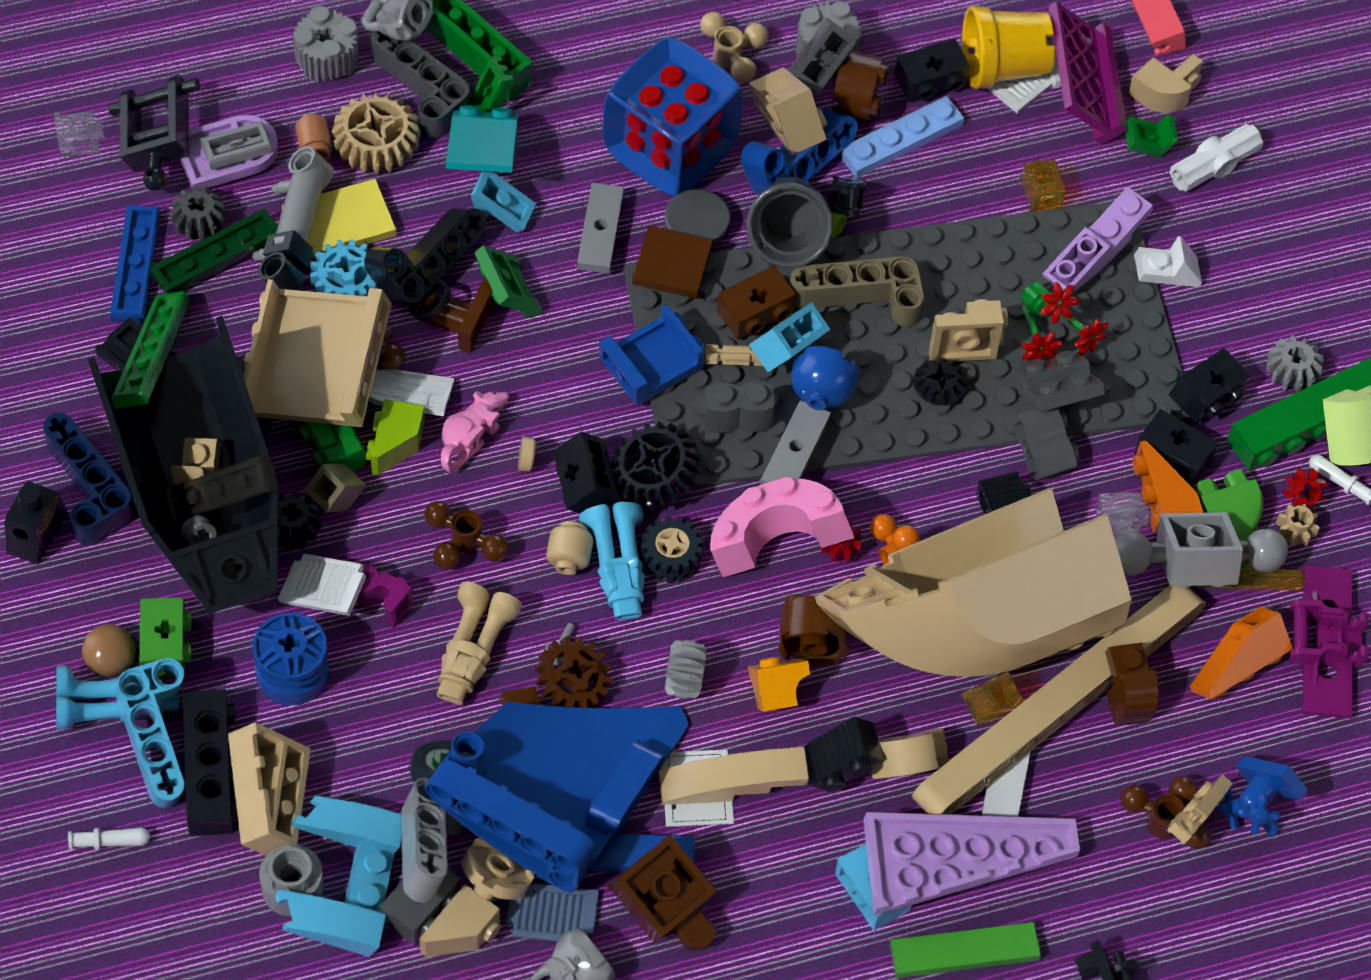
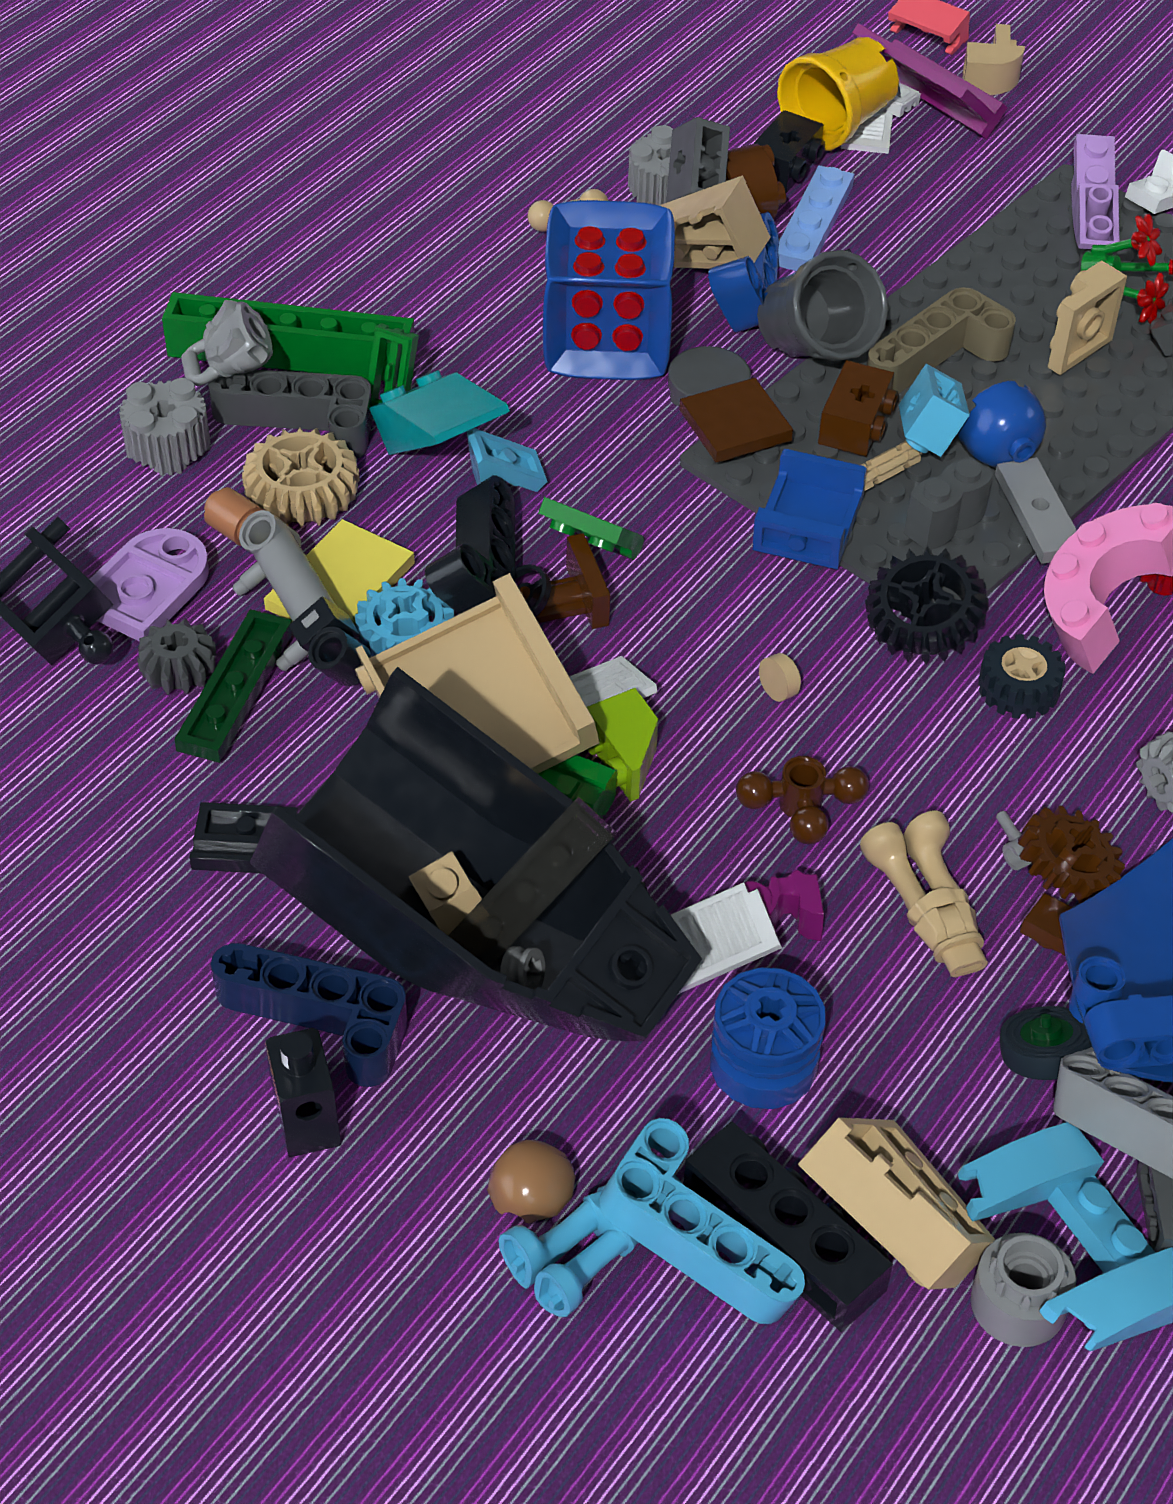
camera: 35 degrees left, 10 degrees down
white piece [68,828,150,850] -> none
blue tile [110,205,161,323] -> none
green tile [111,291,190,409] -> none
bright green brick [140,597,192,677] -> none
light grey tile [200,121,273,170] -> none
dark tan brick [304,463,366,513] -> none
bright pink animal [441,391,509,473] -> none
tan head [546,521,594,575] -> none
black brick [553,432,619,513] -> none
light grey tile [577,183,624,274] -> none
medium azure piece [579,502,645,621] -> none
black gear [913,356,968,406] -> none
clear yellow brick [1021,159,1066,212] -> none
green bracket [1125,114,1178,158] -> none
white piece [1170,124,1263,192] -> none

